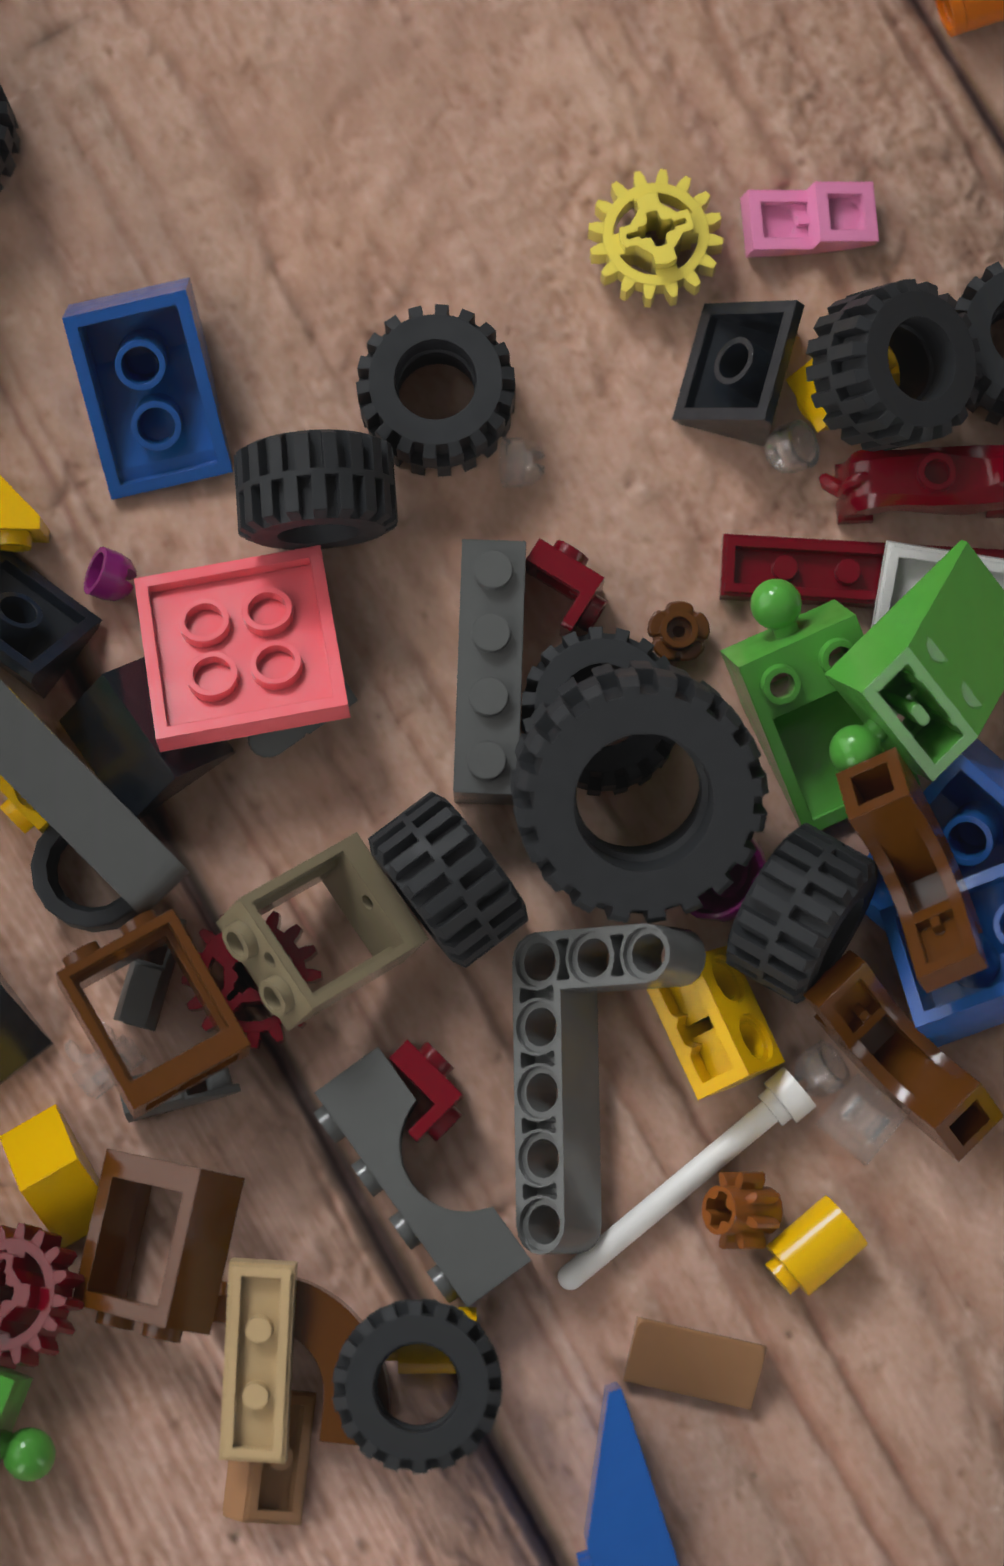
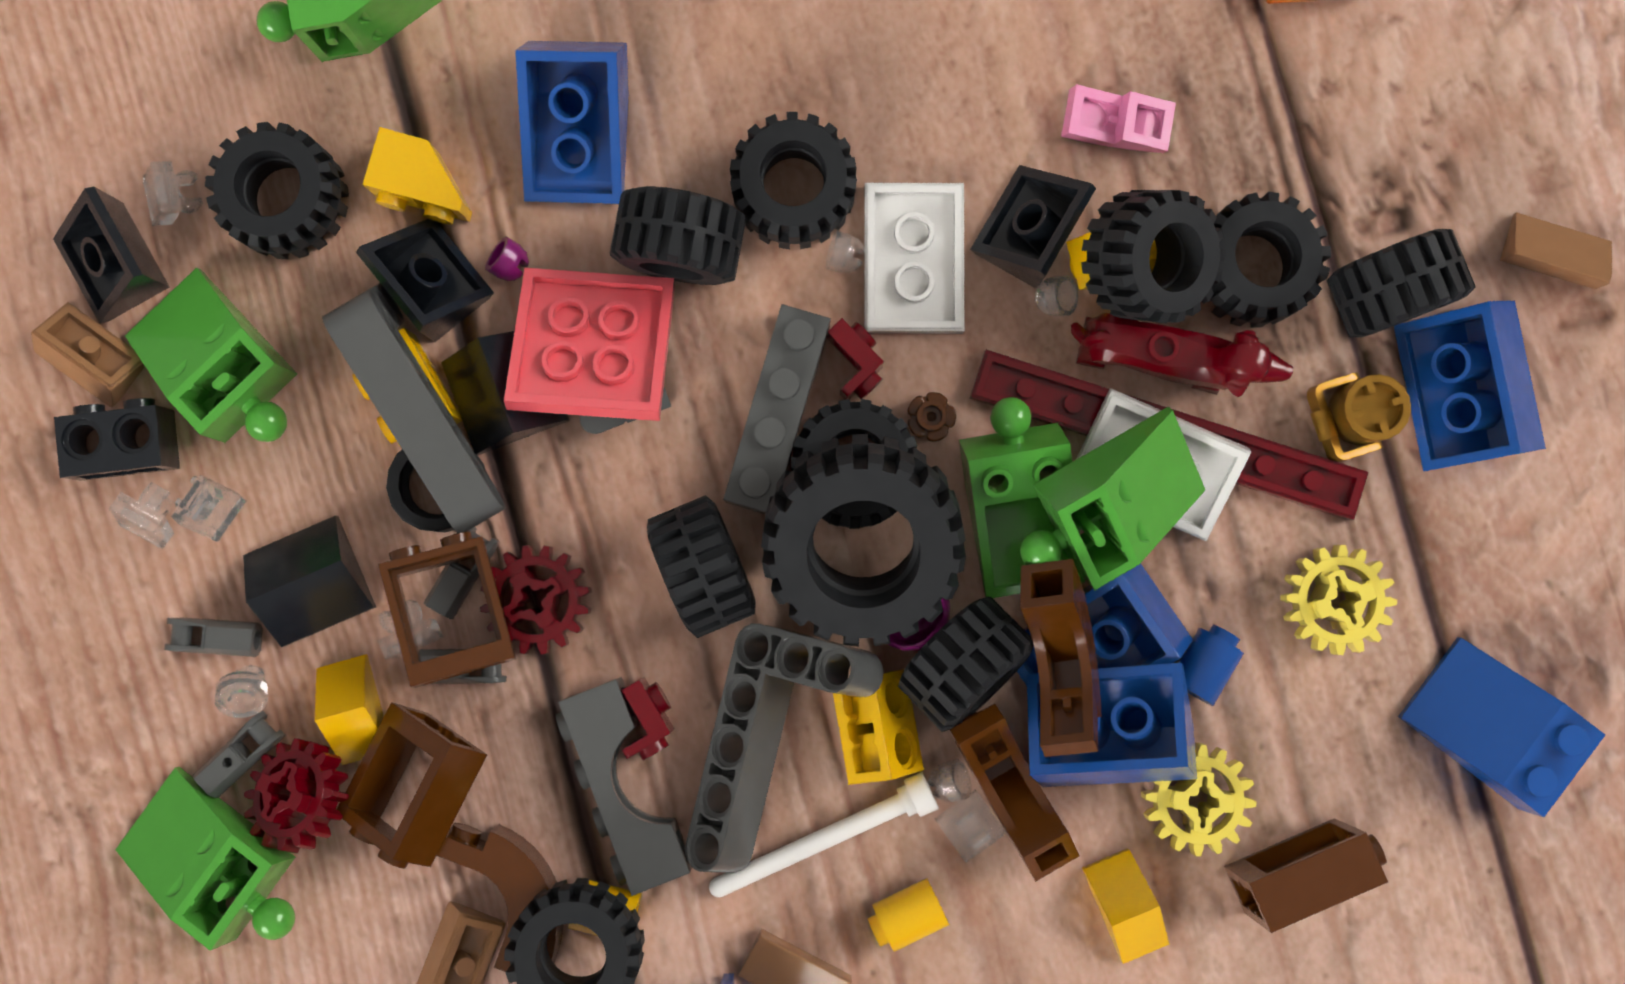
camera: 15 degrees right, 5 degrees up
dark tan window [216,832,429,1031] -> none
tan tile [219,1257,298,1464] -> none
light yellow gear [588,169,723,308] -> none
dark orange gear [702,1171,783,1249] -> none
none -> white tile [864,183,964,334]

